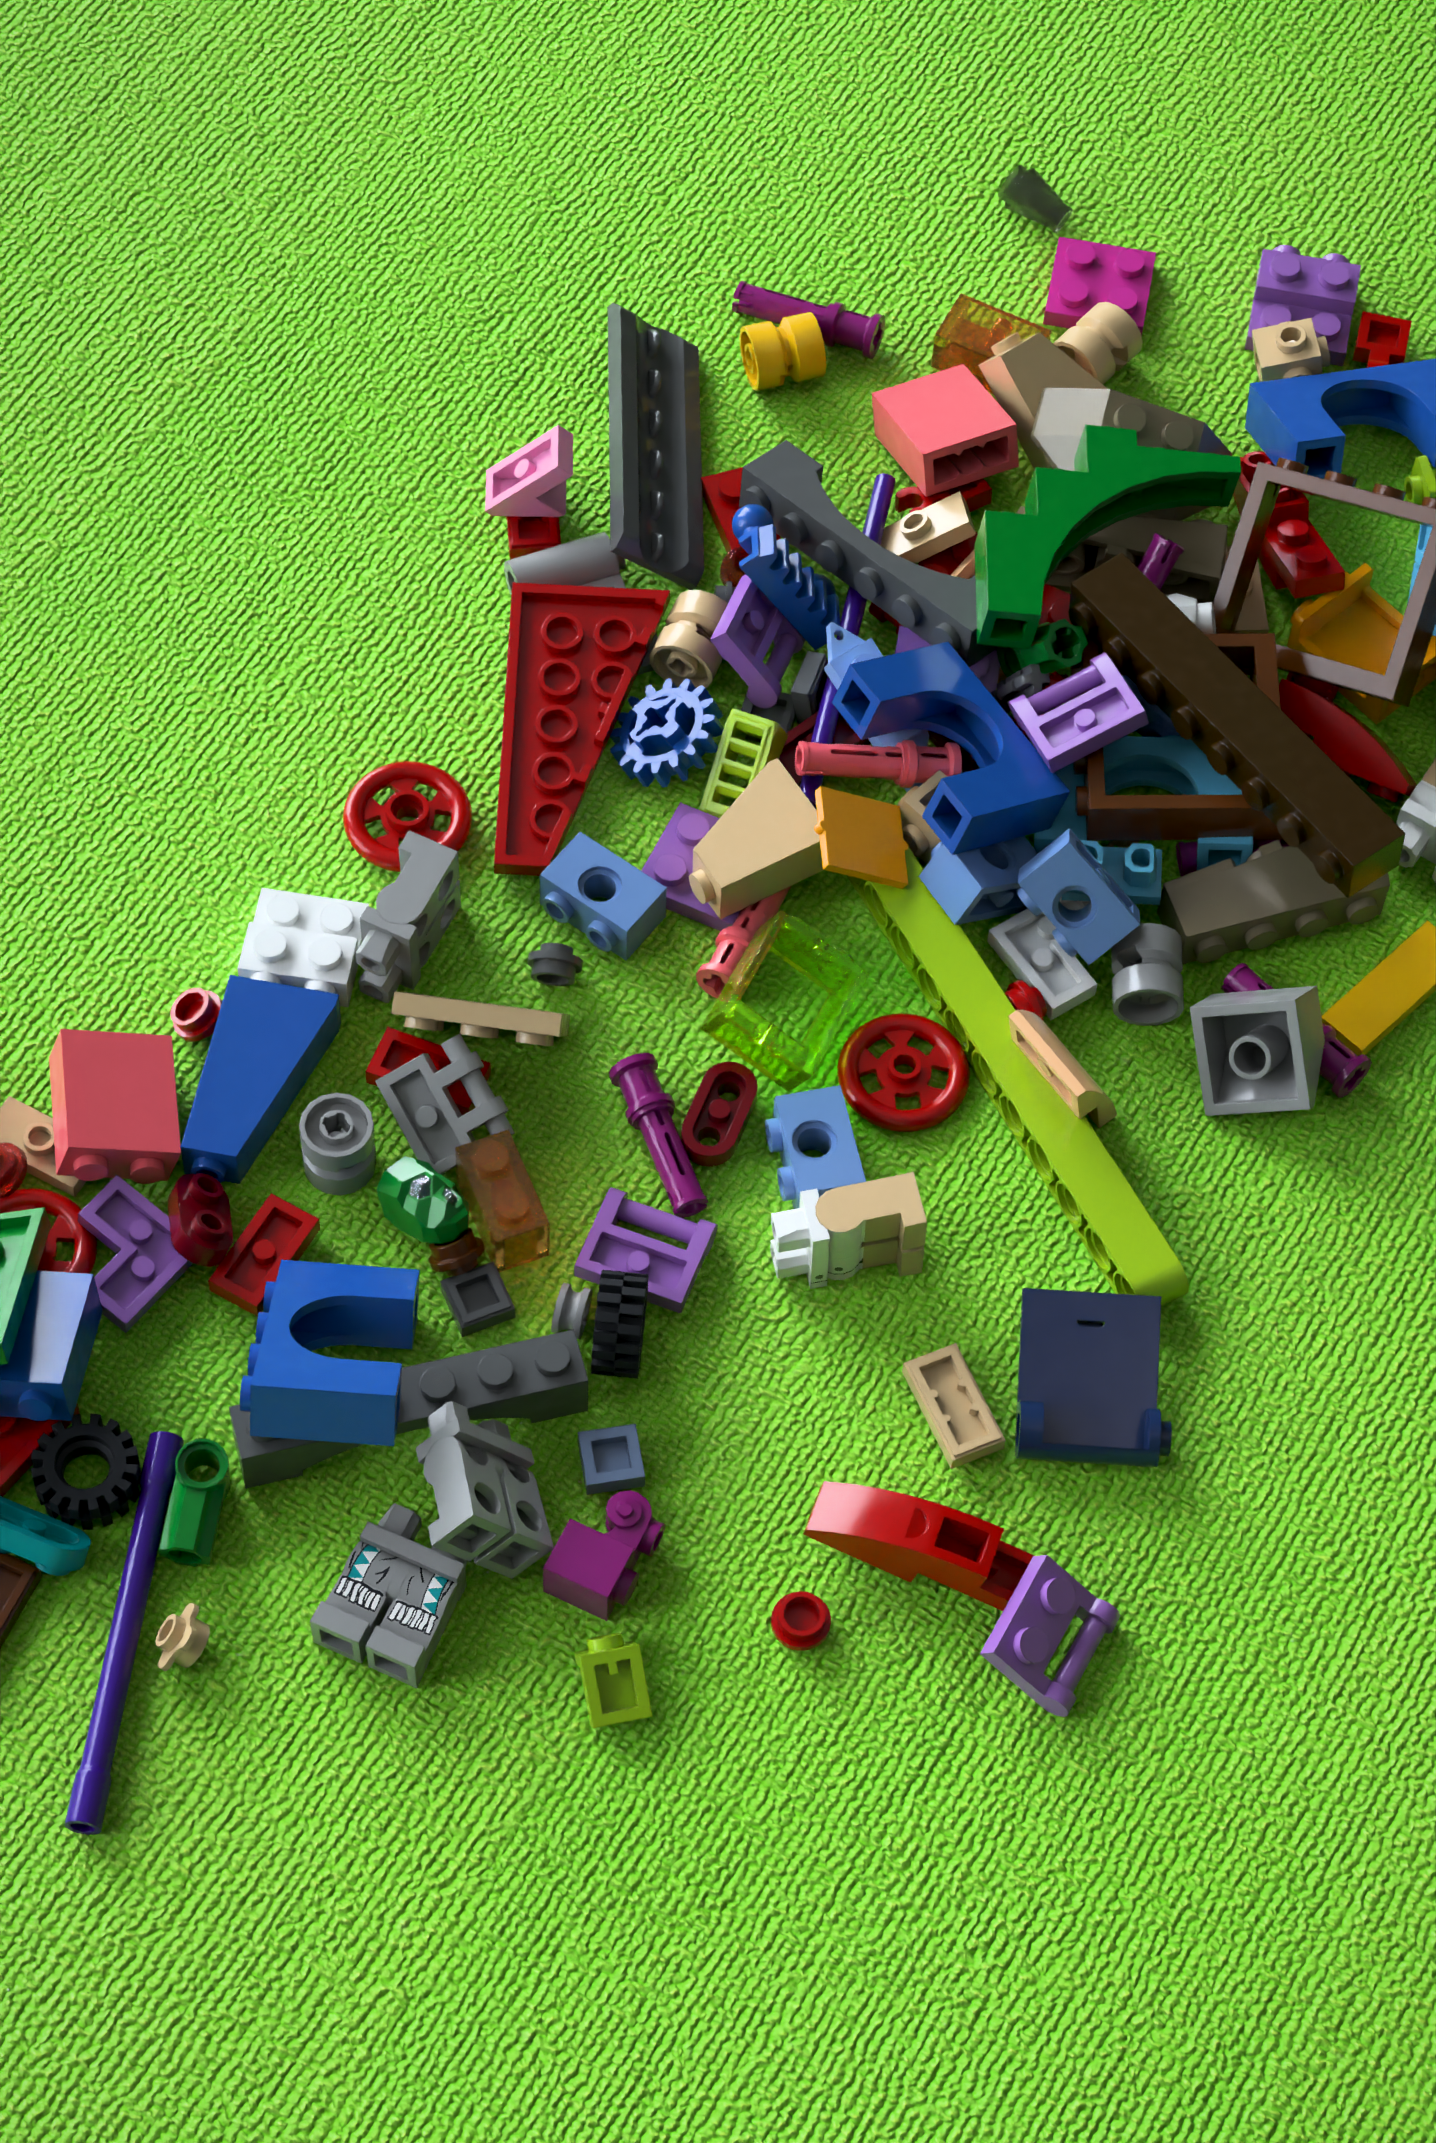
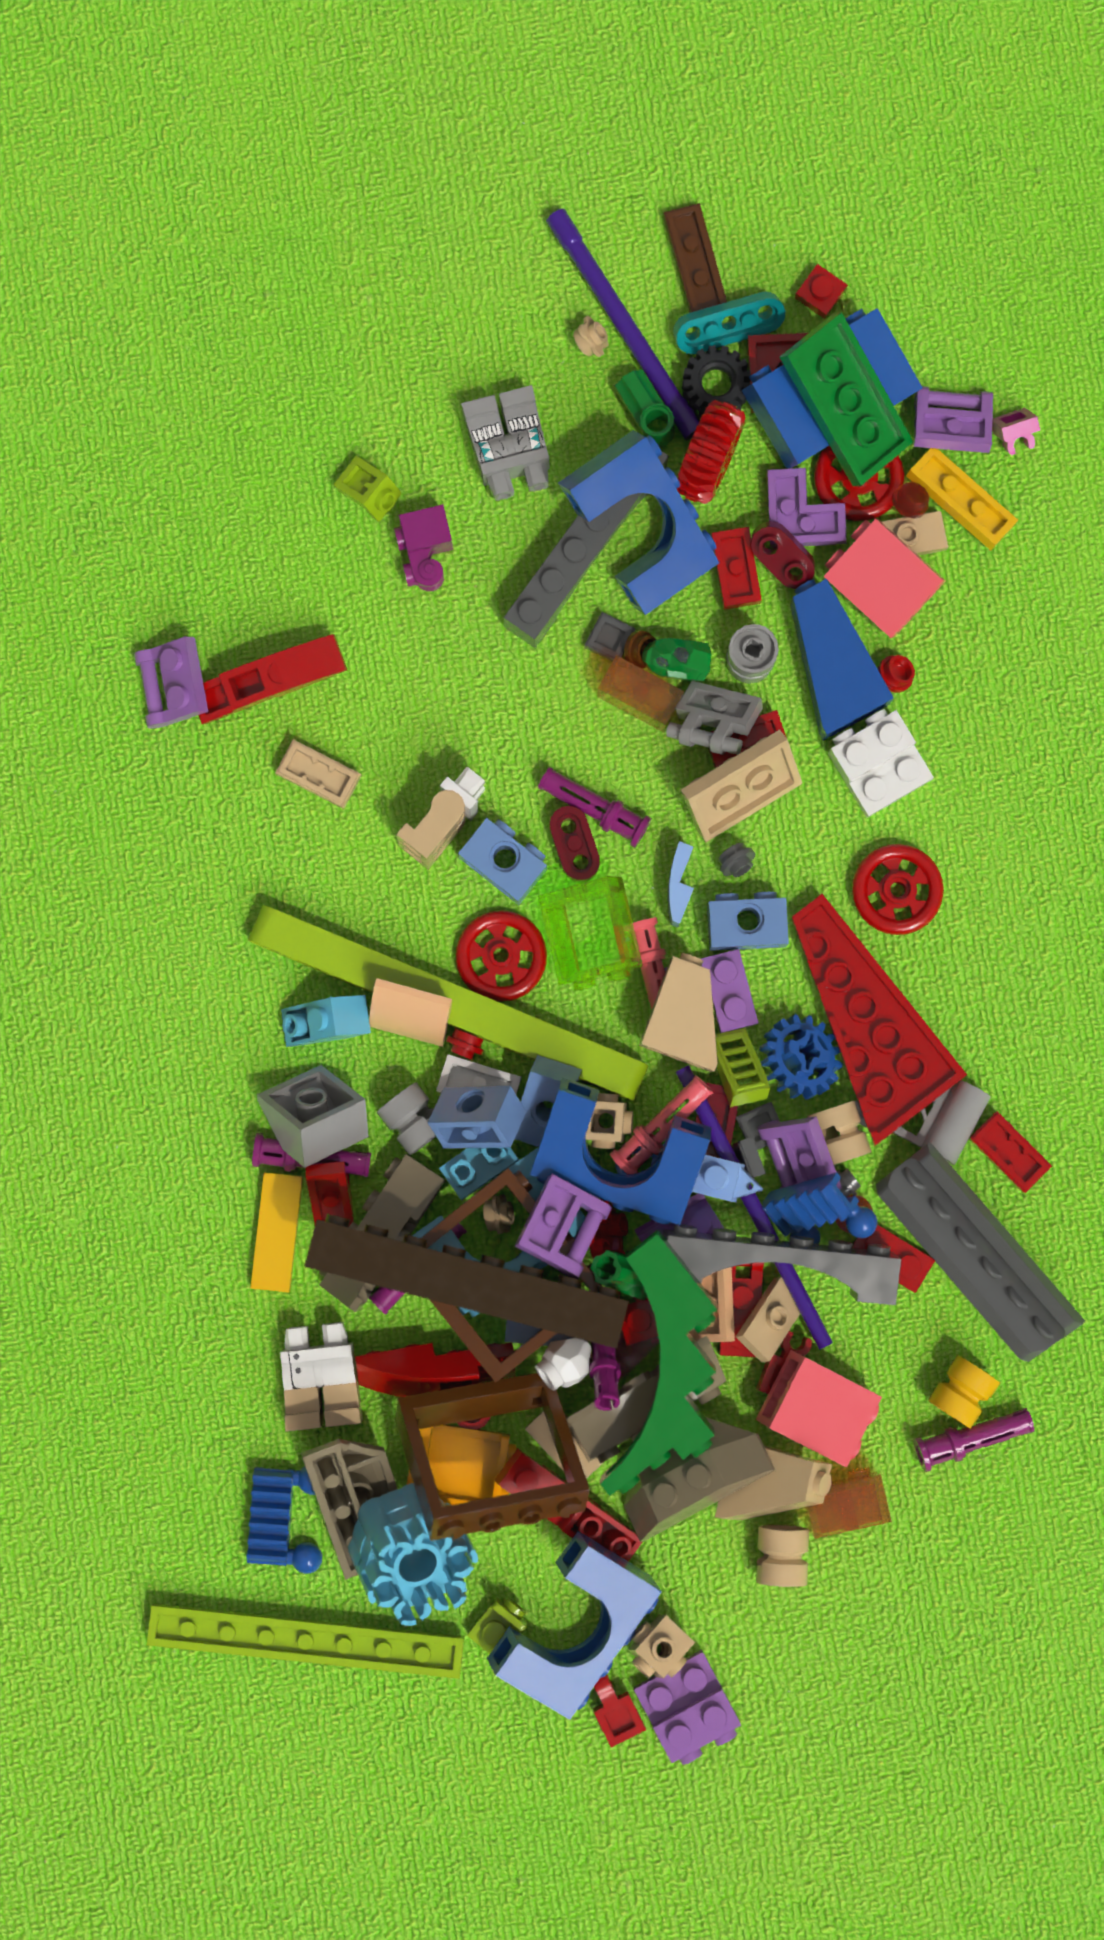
camera: 145 degrees right, 25 degrees up
light grey hips [356,831,461,1003] -> none
light grey hips [416,1401,554,1579] -> none
bright pink slope [485,425,573,517] -> none
light grey bush [551,1283,592,1339] -> none
medium lavender plate [574,1187,718,1314] -> none
sand blue plate [578,1424,645,1495] -> none
black tyre [591,1270,649,1379] -> none
red plate [771,1591,831,1651] -> none
light orange piece [814,786,909,889] -> none
dark grey axle [991,664,1050,713] -> none
clear smoke cone [998,164,1073,233] -> none
dark blue door [1015,1288,1172,1467] -> none
dark pink plate [1043,237,1156,337] -> none
none -> medium azure slope [281,995,371,1047]
none -> red slope [305,1161,354,1228]
none -> light blue slope [668,841,694,927]
none -> red gear [677,400,746,504]

